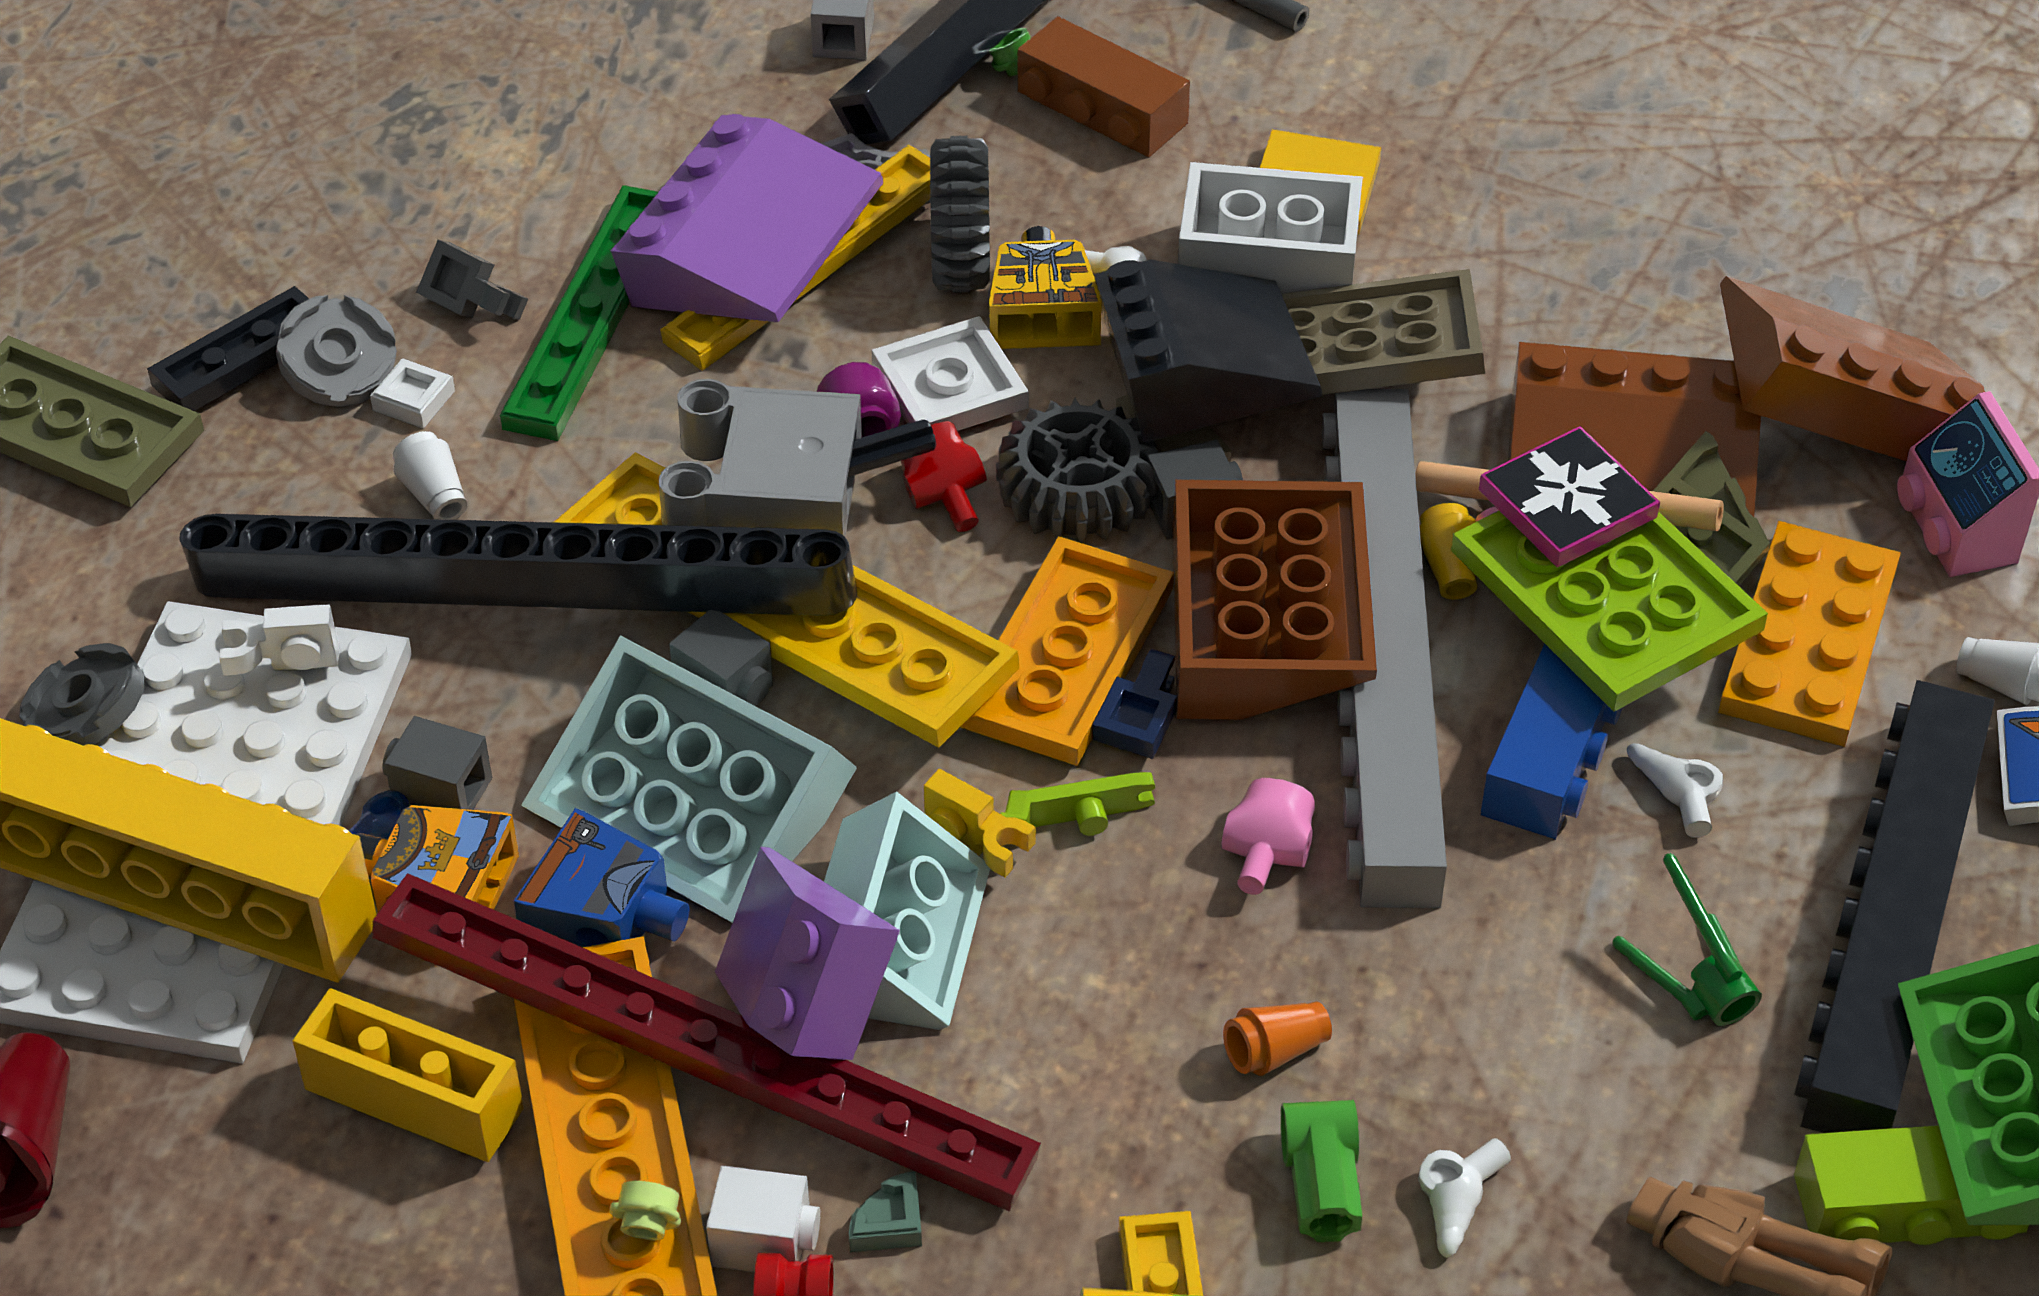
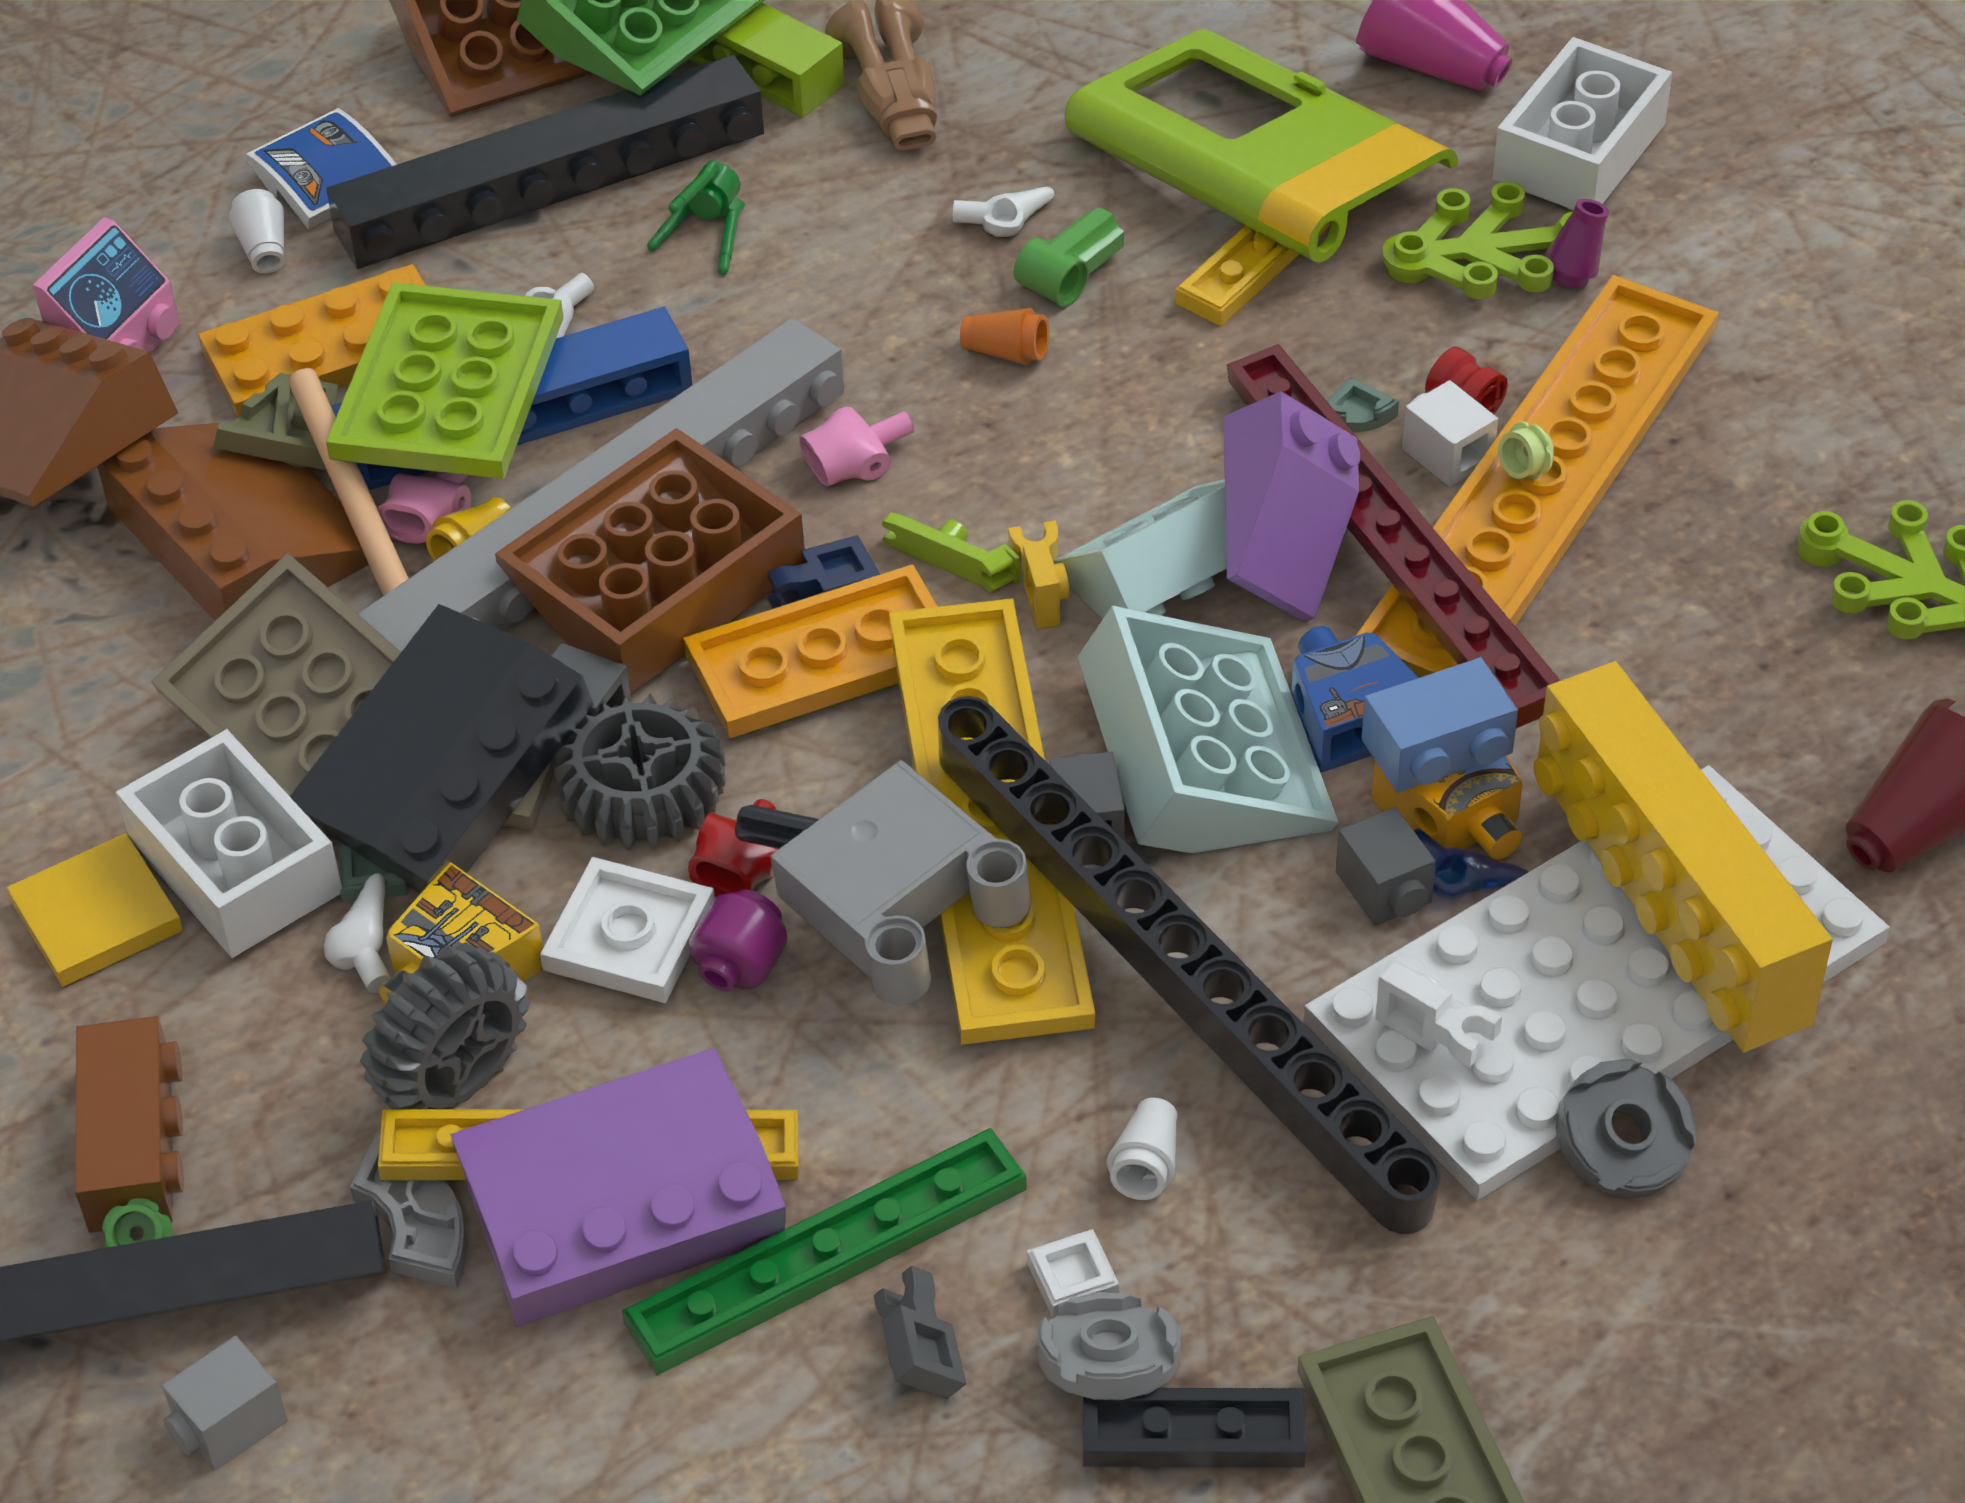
camera: 135 degrees left, 0 degrees up
yellow brick [292,988,524,1163] -> none
tile [1479,426,1660,568] -> none
none -> medium blue brick [1361,657,1518,793]

